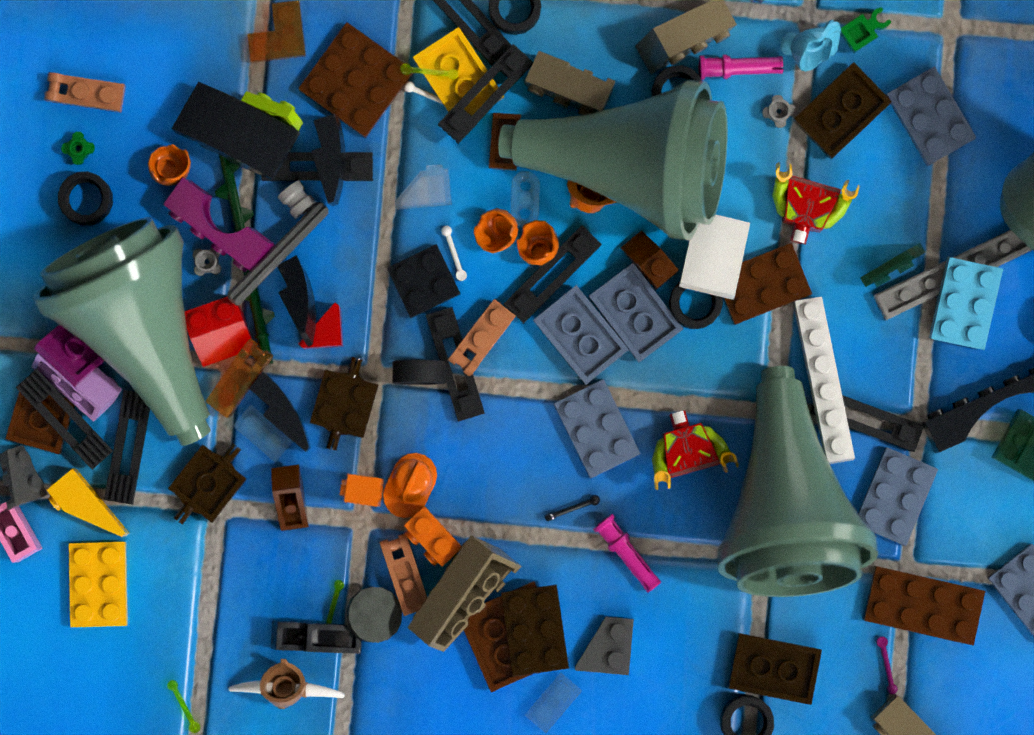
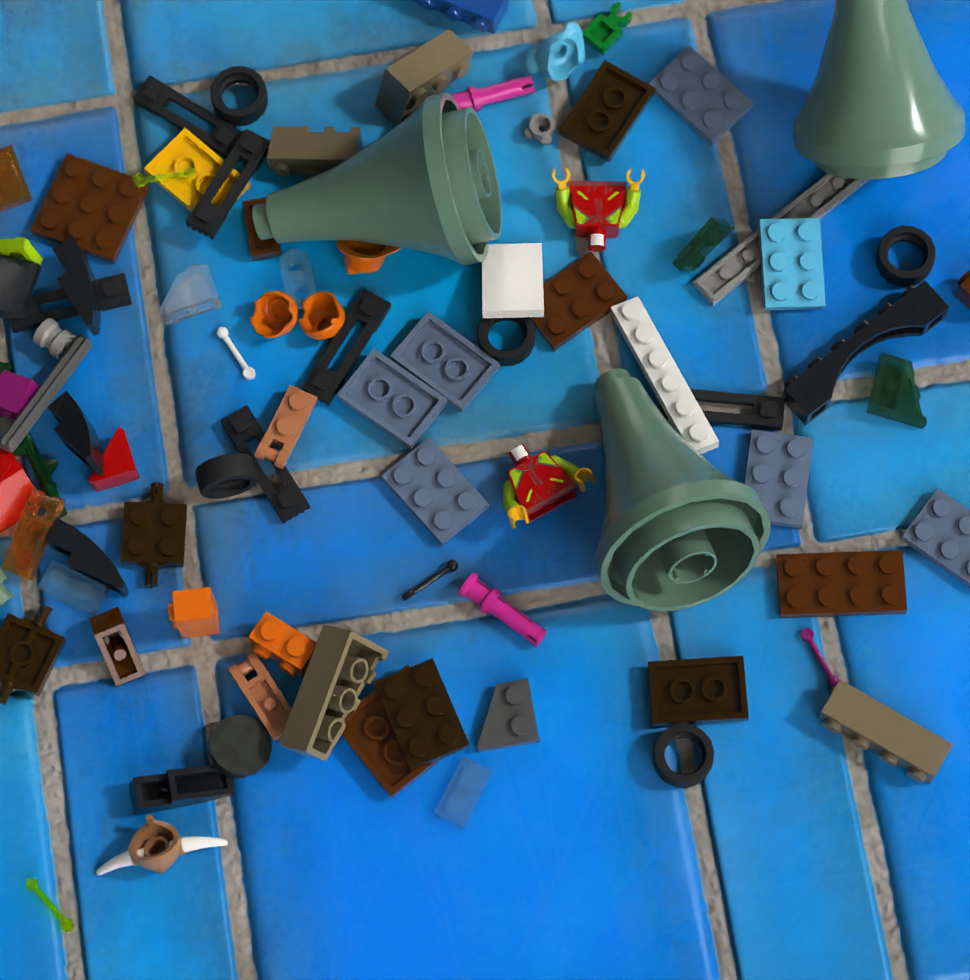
camera: 10 degrees left, 15 degrees down
clear neon green hinge [326,580,344,624] -> none
orange piece [383,453,437,518] -> none
black plate [387,244,461,318] -> none
white hinge [404,81,442,104] -> none
reddish brown slope [620,230,679,290] -> none

